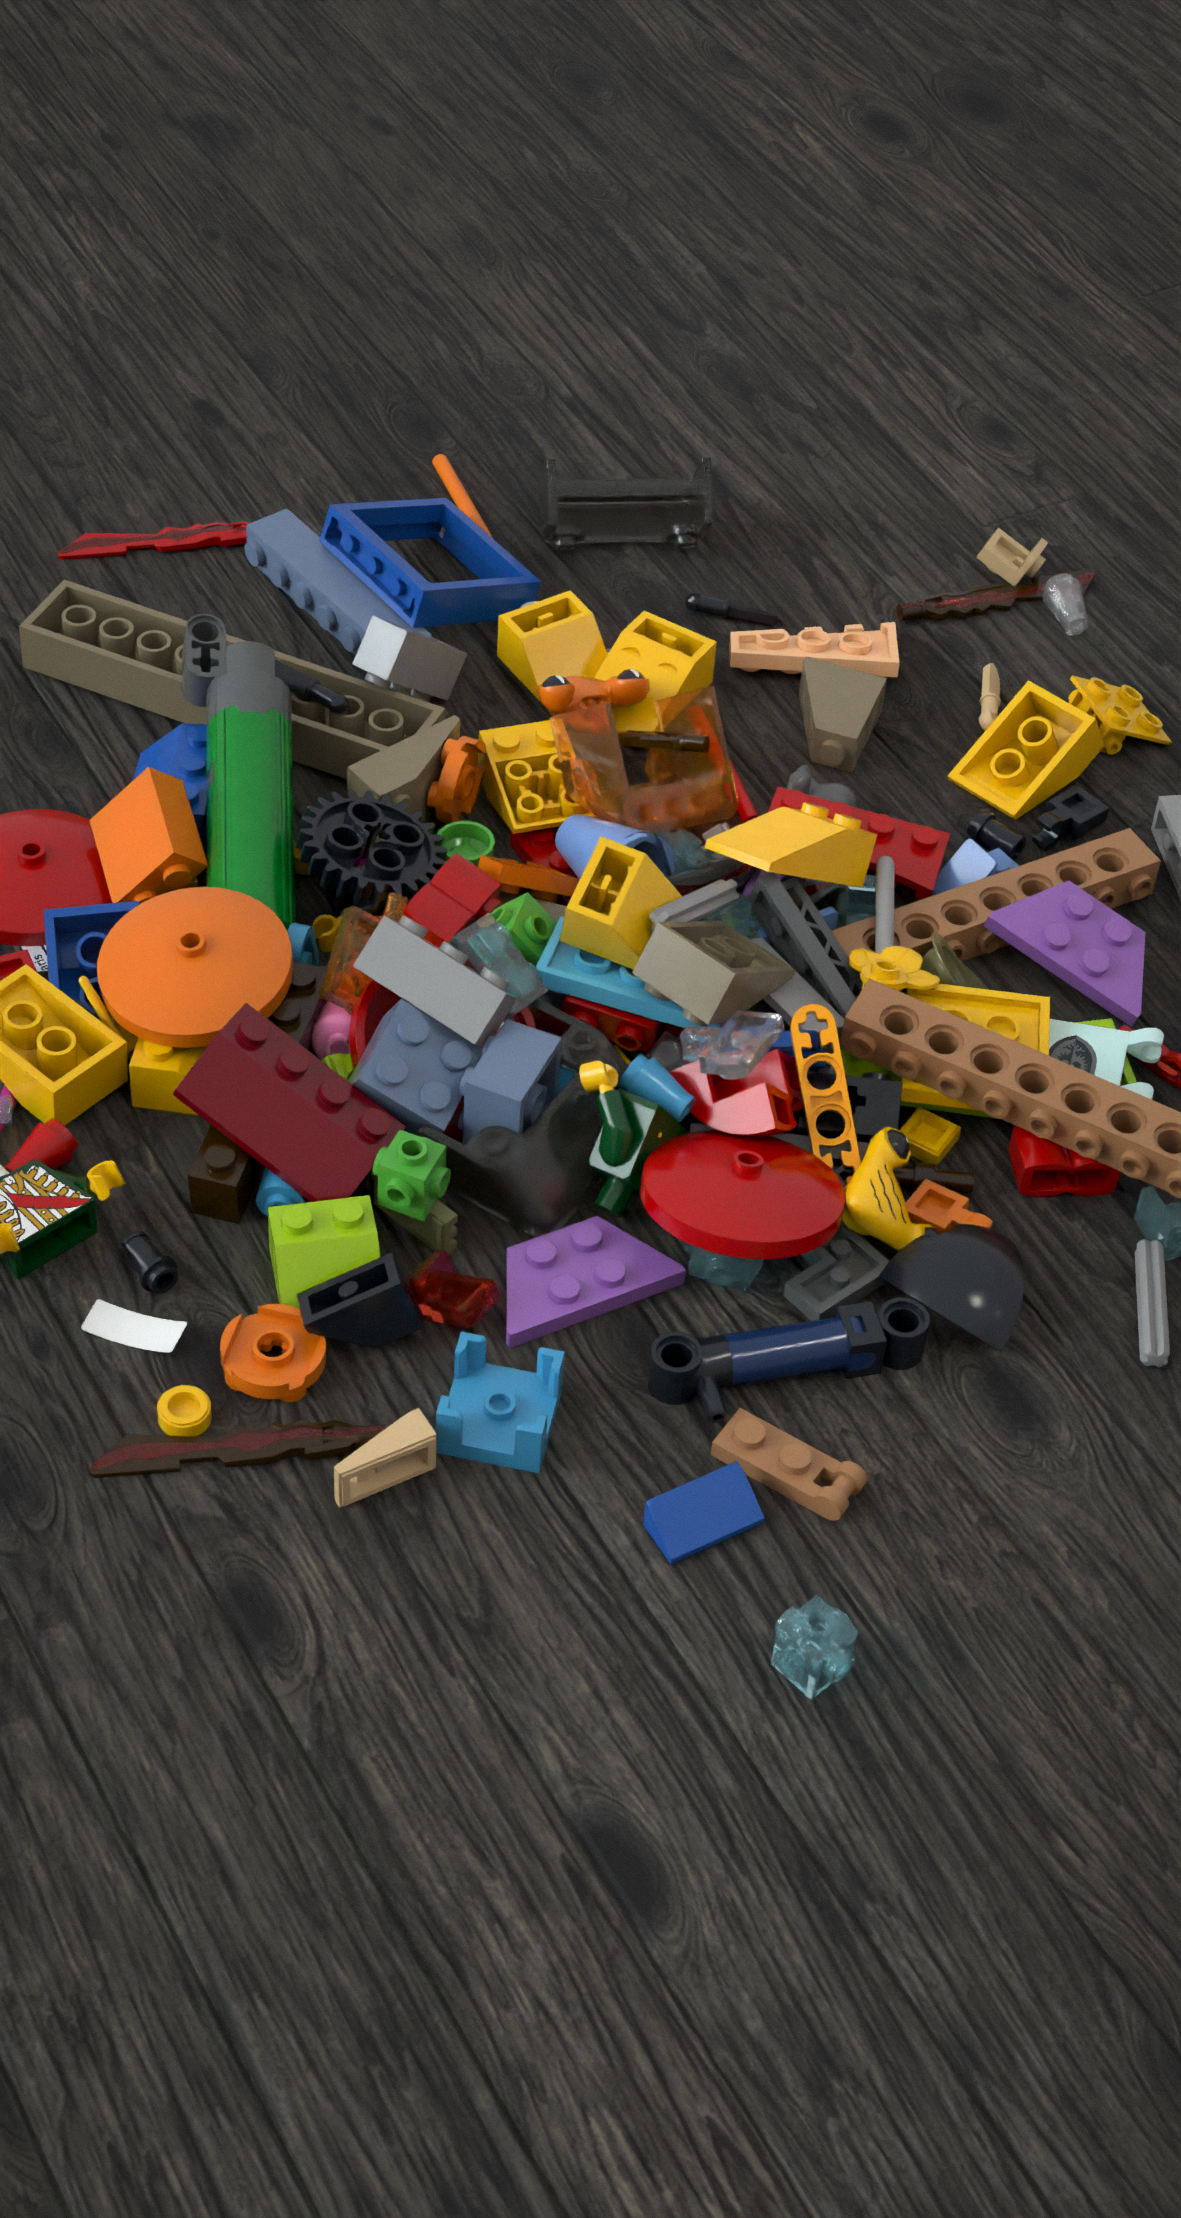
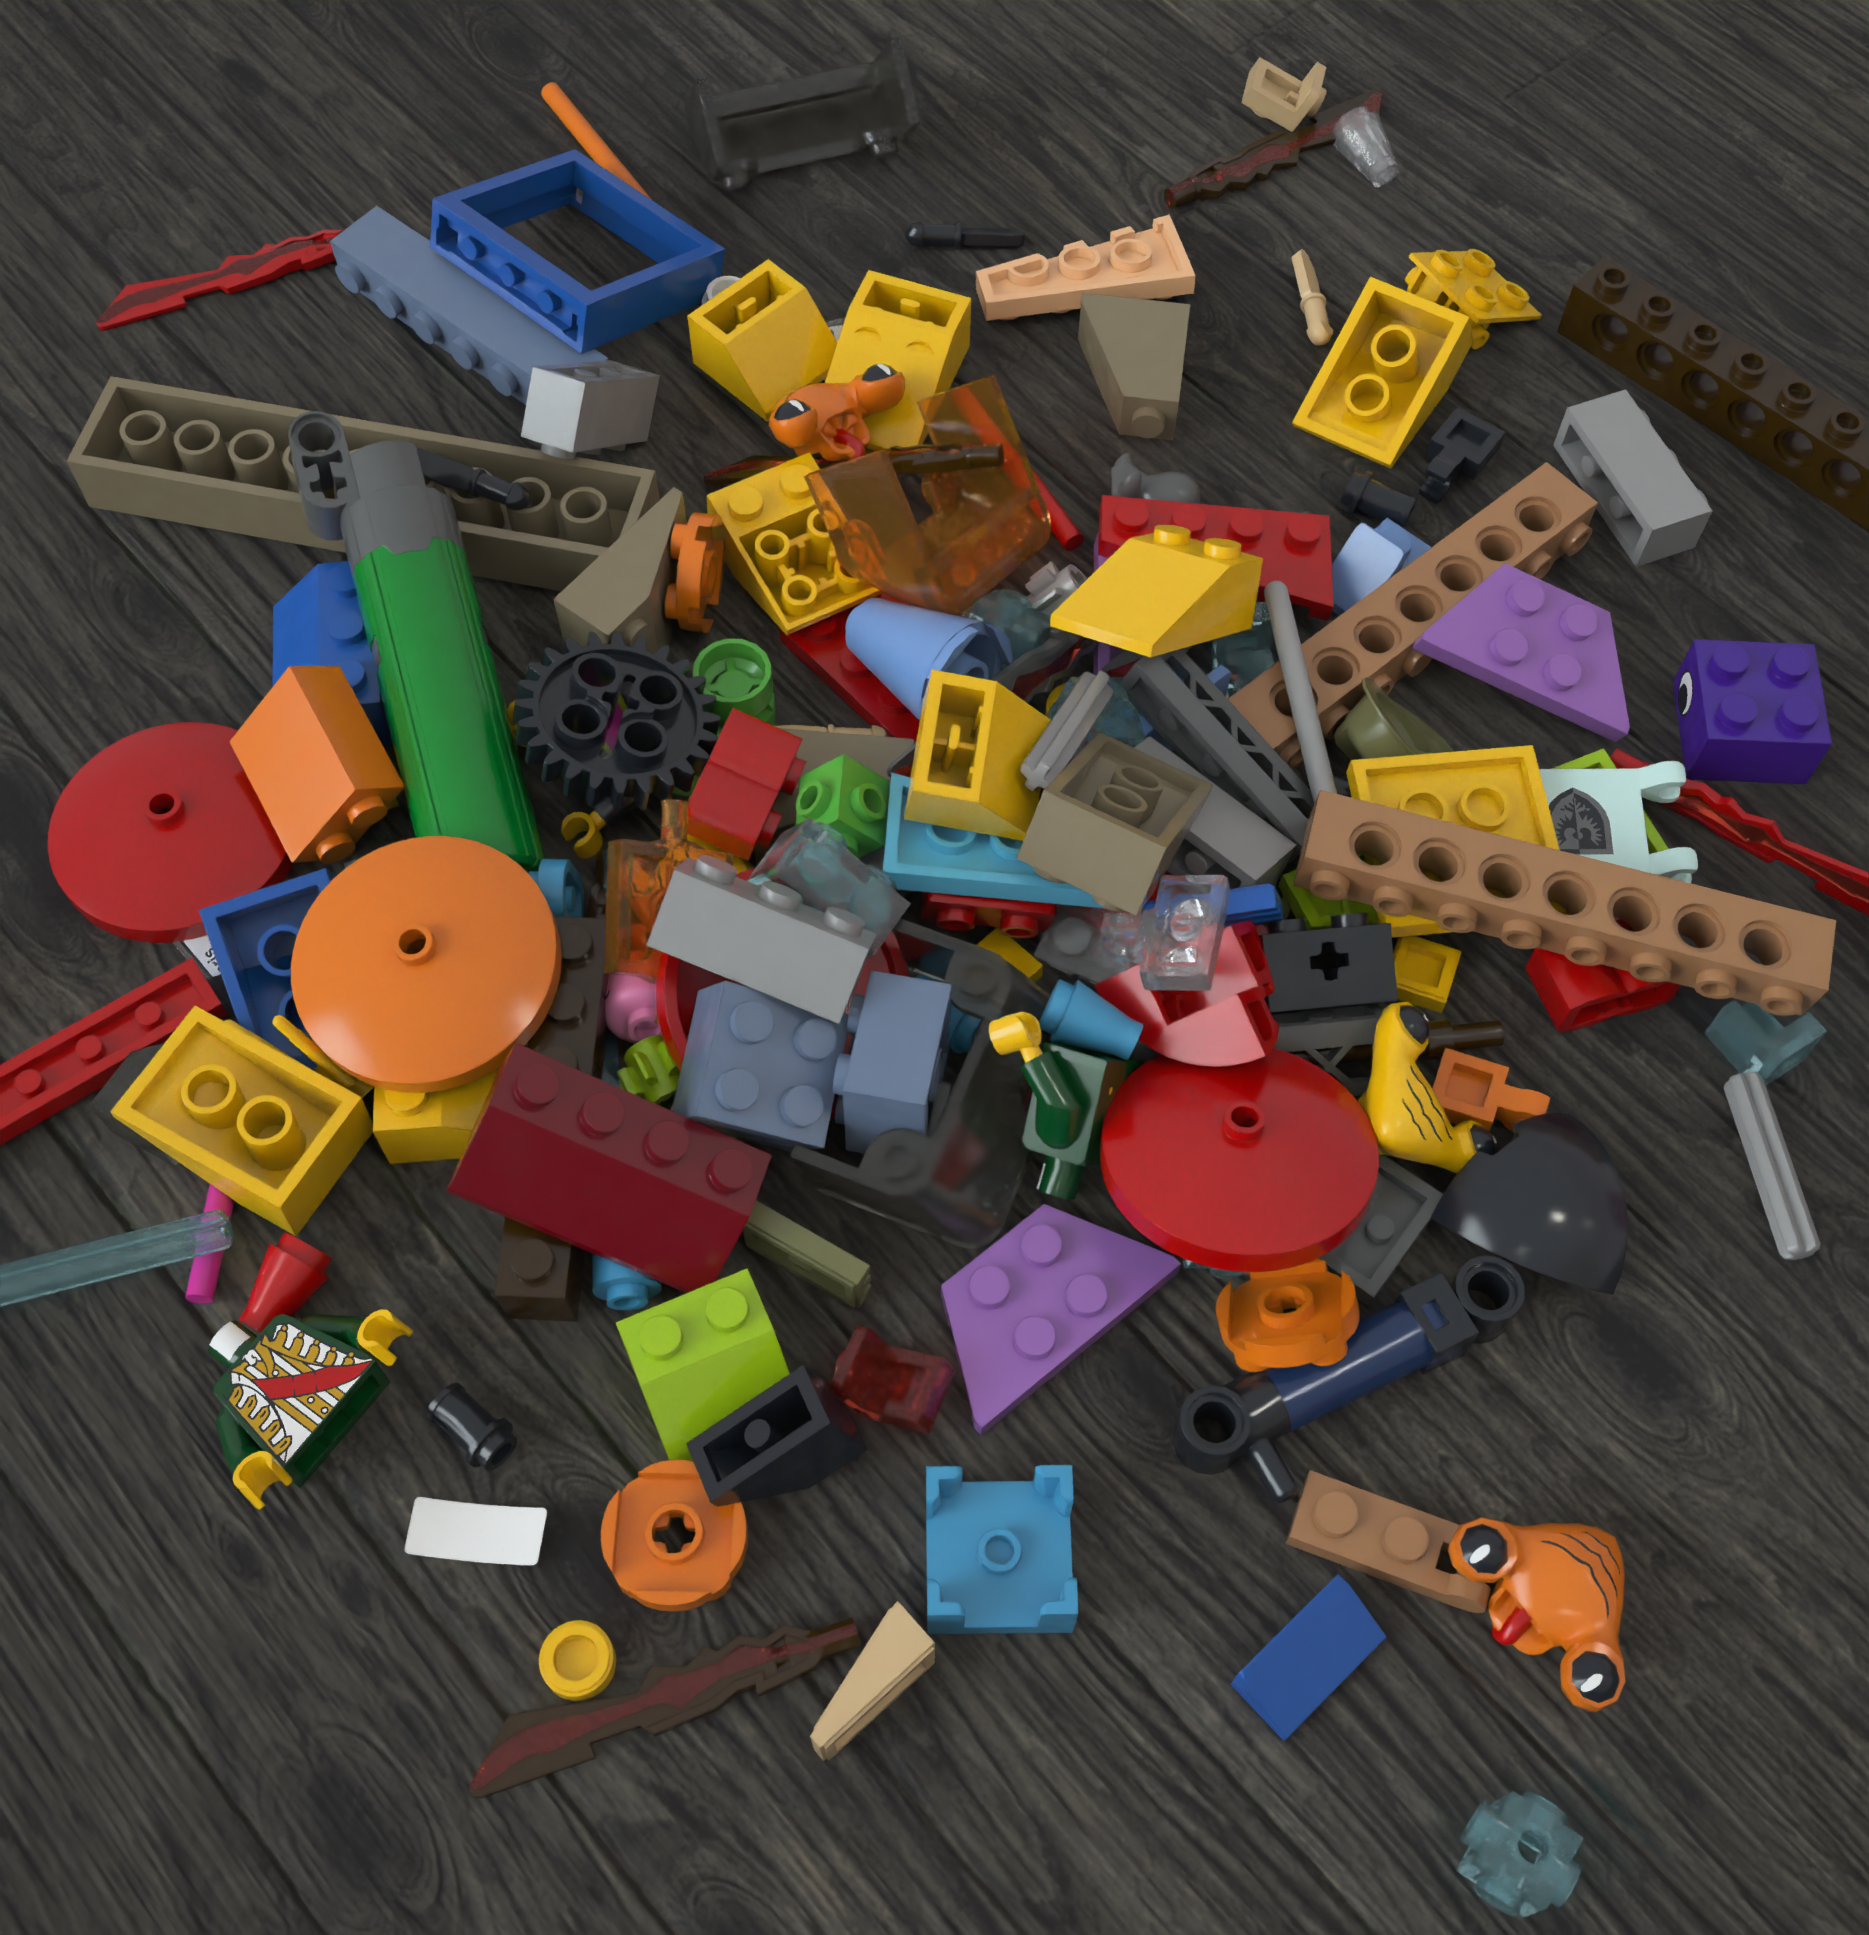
camera: 10 degrees left, 15 degrees up
bright green brick [373,1130,451,1221] -> none
orange wing [478,855,580,902] -> none
light orange beam [790,1004,861,1192] -> none
yellow plate [848,946,940,992] -> none
none -> orange plate [1216,1258,1360,1372]
none -> orange head [1448,1517,1626,1712]

